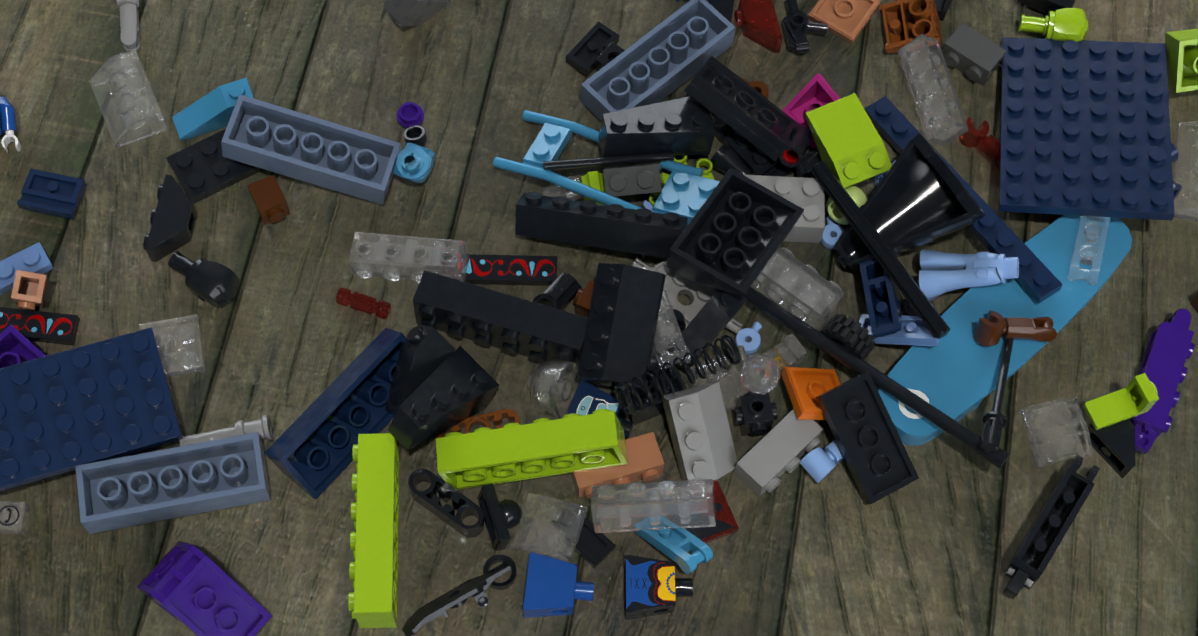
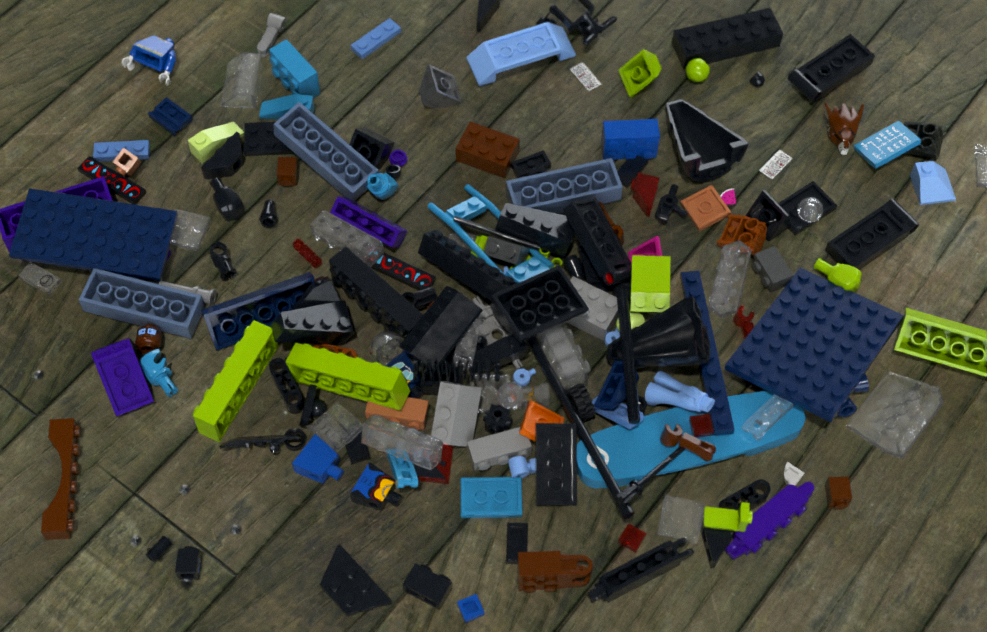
camera: 30 degrees right, 5 degrees down
none -> reddish brown head [135,324,162,354]
none -> dark azure piece [139,349,178,397]
none -> yellowish green slope [188,122,244,163]
none -> black connector [210,242,237,281]
none -> black cone [259,200,278,228]
none -> dark azure brick [269,39,320,98]
none -> dark purple brick [330,196,407,247]
none -> black slope [349,127,395,172]
none -> reddish brown brick [456,122,520,179]
none -> dark azure tile [461,477,522,518]
none -> black tile [506,523,528,564]
none -> reddish brown brick [517,551,593,593]
none -> clear red plate [618,523,647,553]
none -> clear red plate [689,413,714,437]
none -> black beam [718,479,771,511]
none -> white tile [783,462,804,486]

